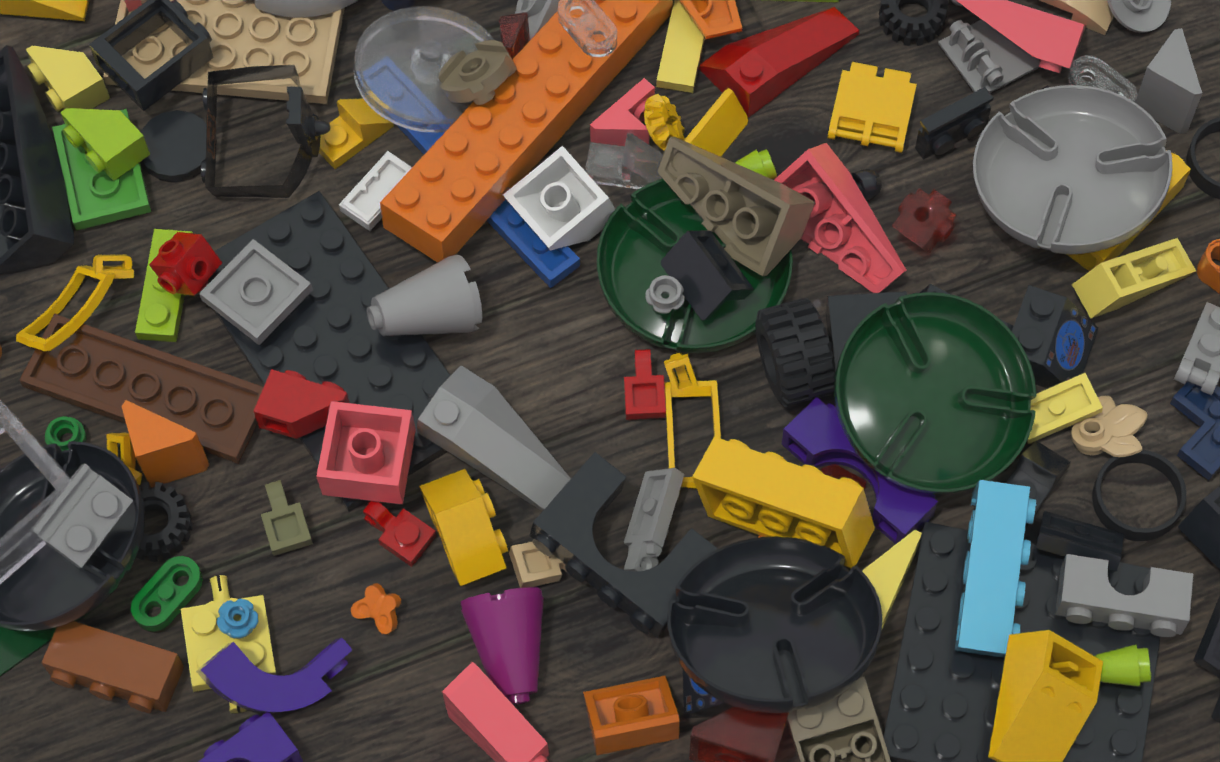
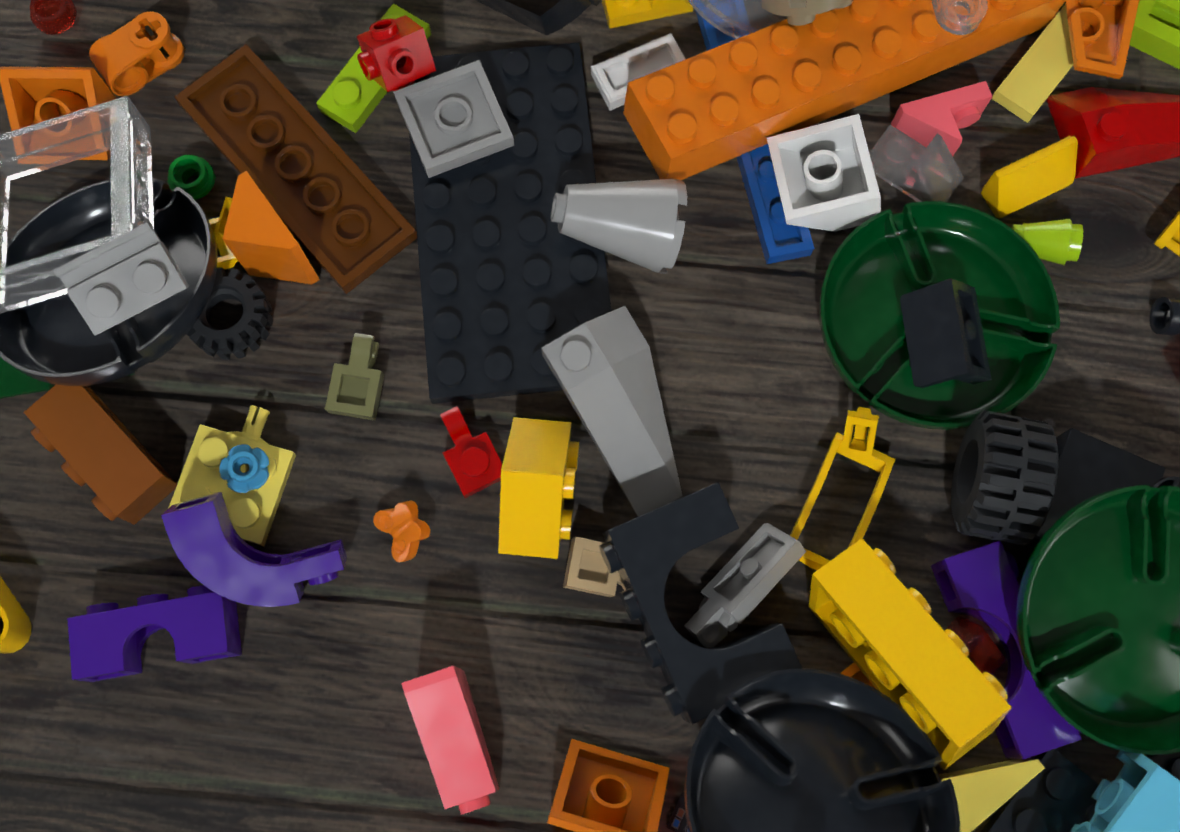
camera: 25 degrees right, 10 degrees up
yellow sword [16,254,134,351] -> none
green plate [131,556,203,631] -> none
red slope [253,369,350,439] -> none
coral brick [316,401,416,504] -> none
magenta cone [461,587,544,705] -> none
red plate [624,349,666,420] -> none
yellow gear [644,94,685,151] -> none
light grey plate [645,275,685,314] -> none
dark tan wedge [657,137,815,276] -> none
coral wedge [774,143,907,293] -> none

